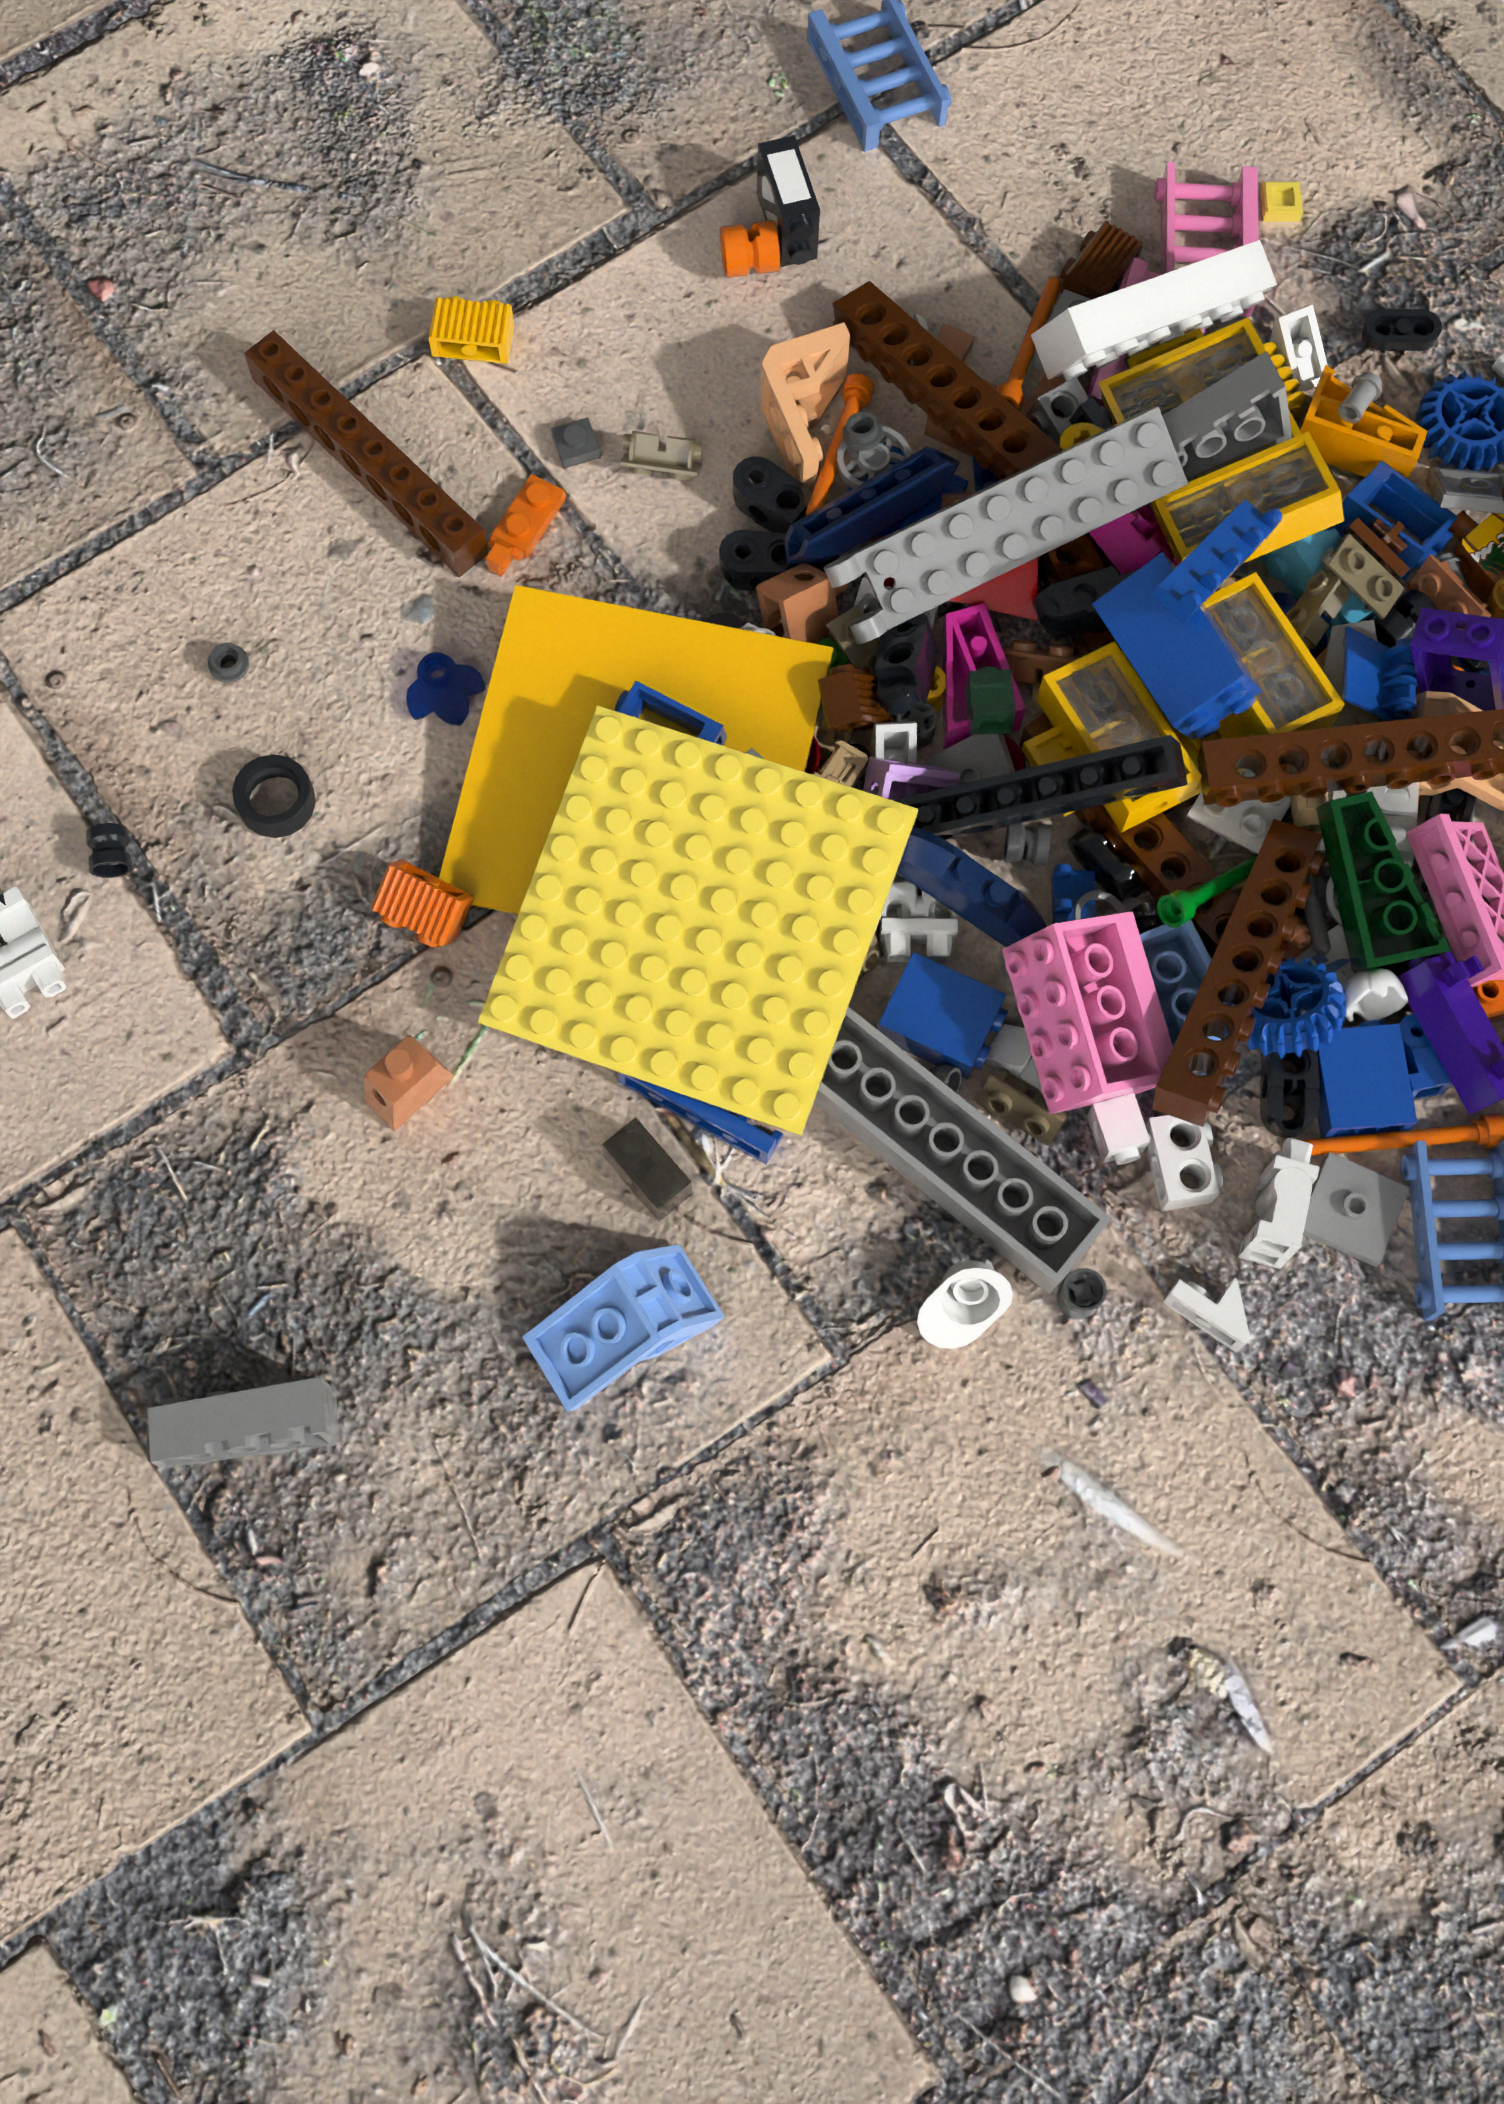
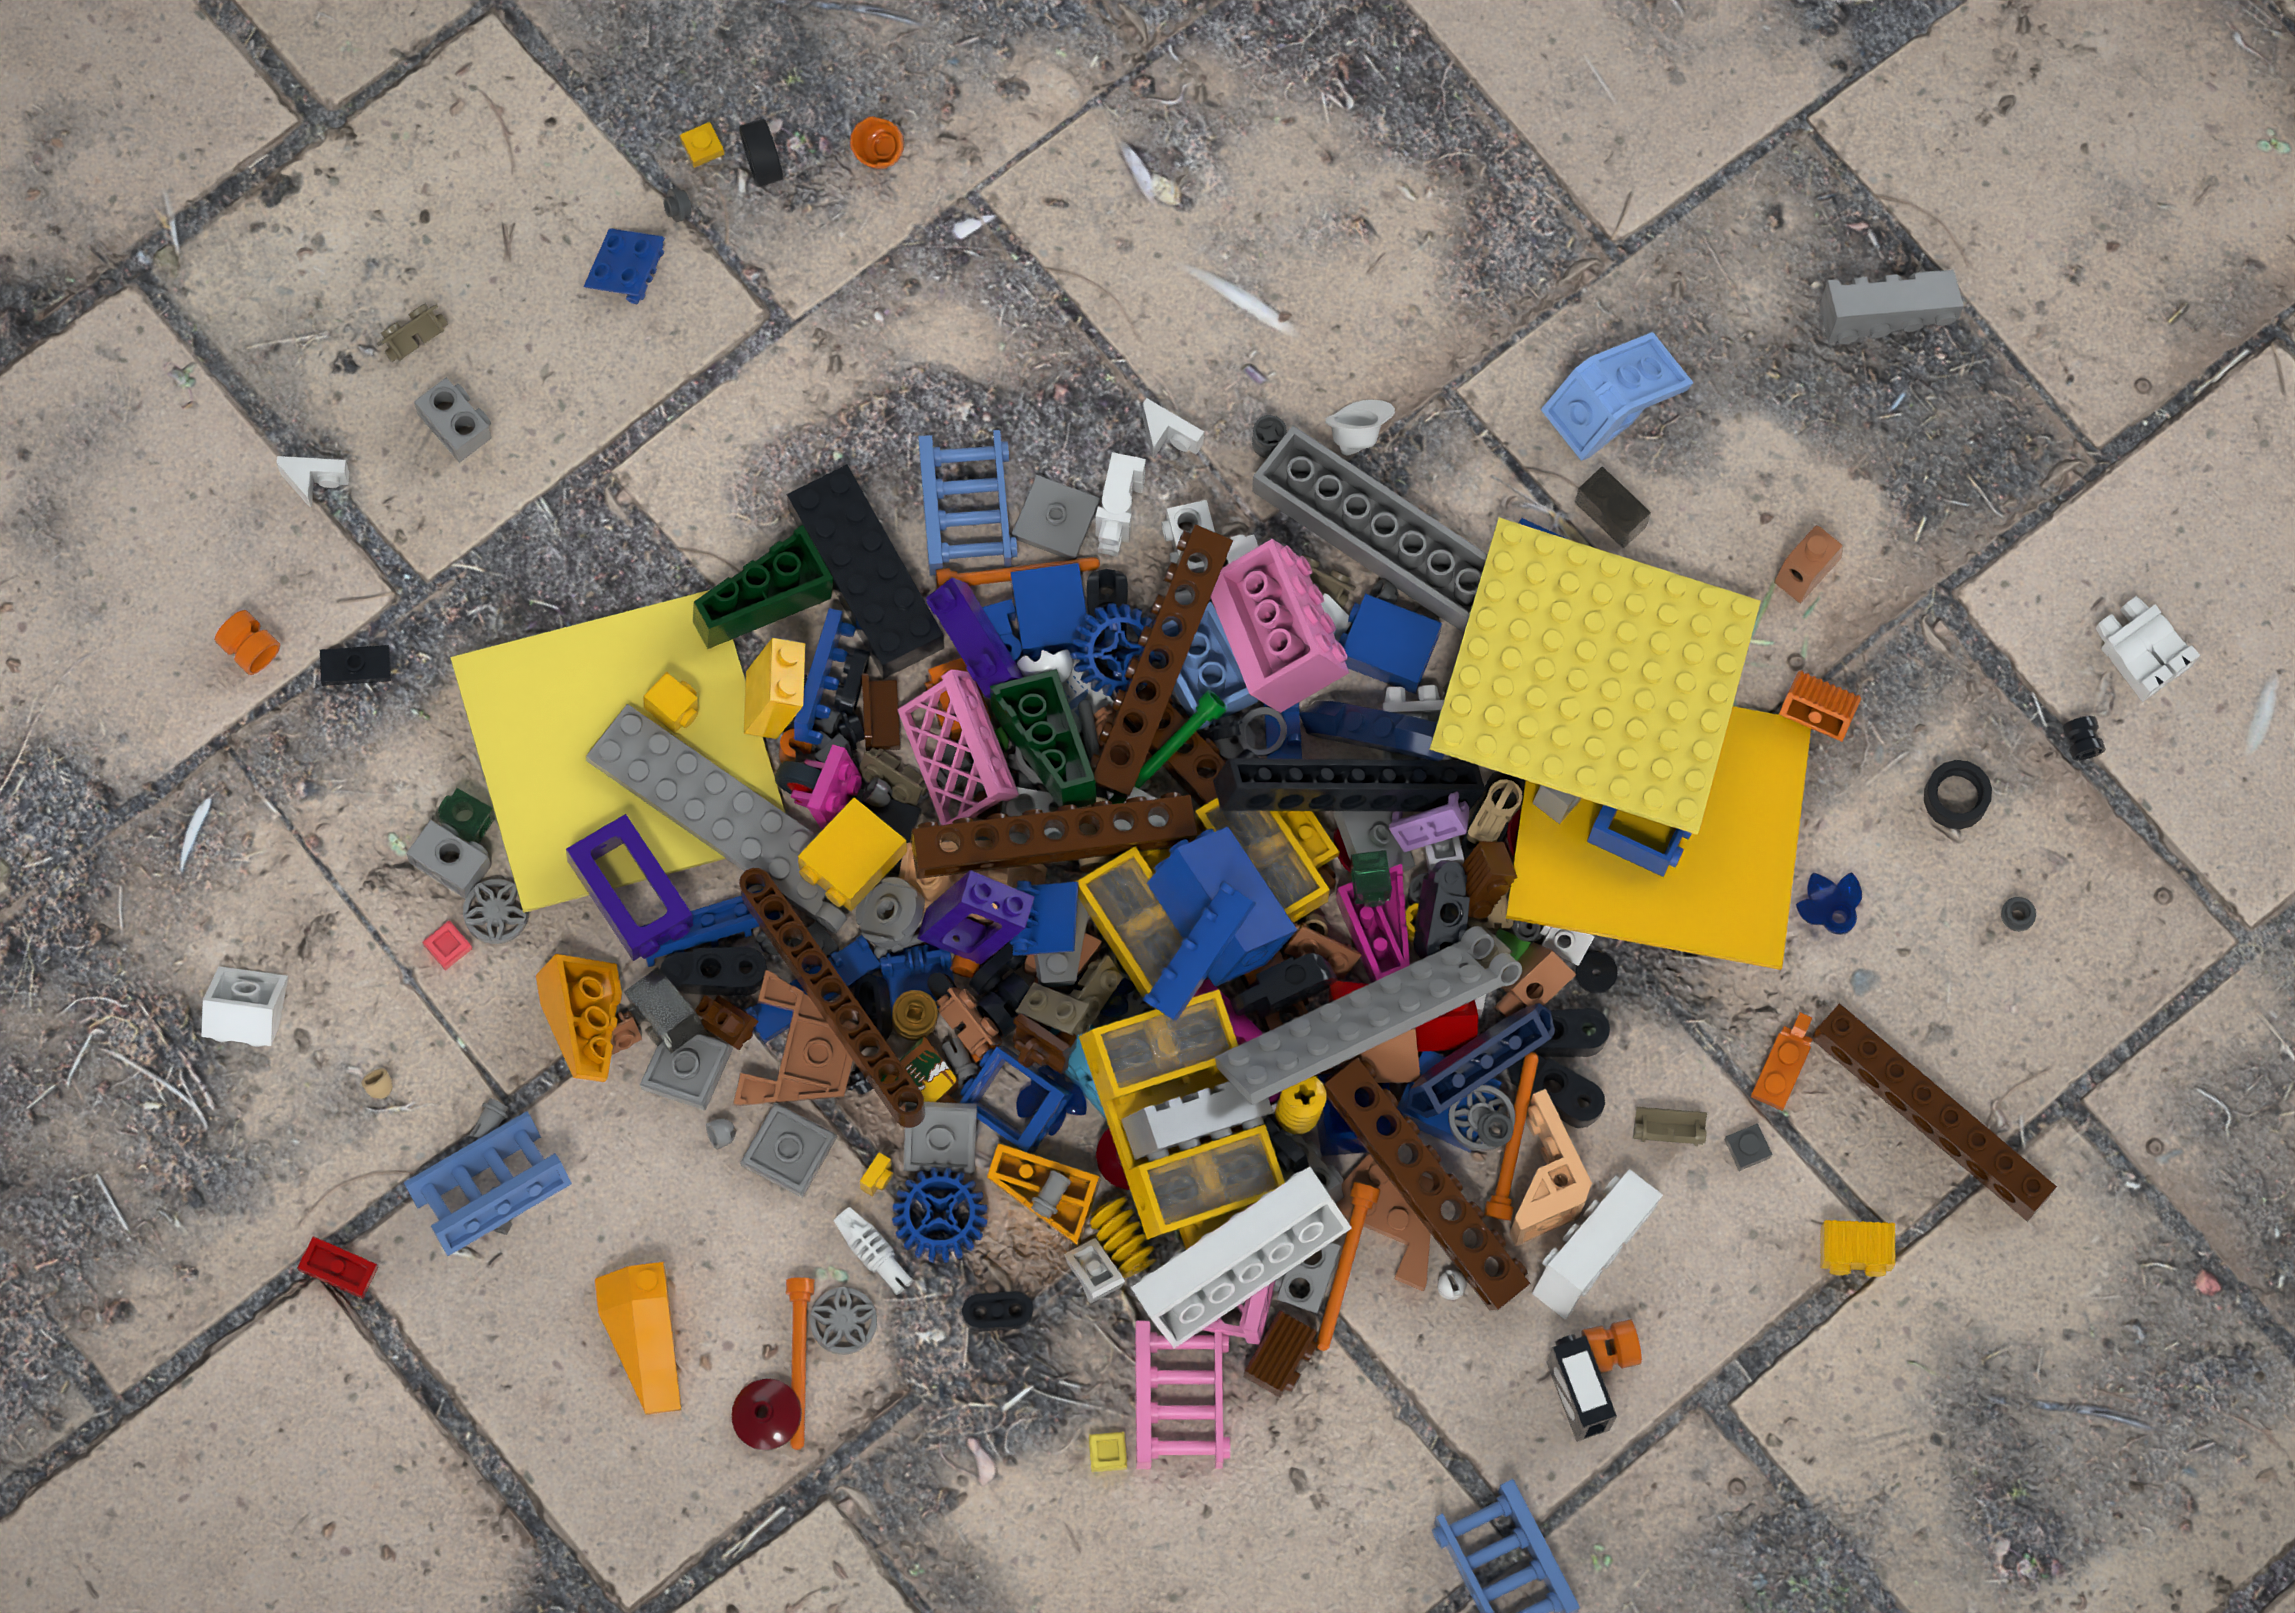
camera: 175 degrees right, 0 degrees up
none -> white wedge [1532,1169,1663,1320]

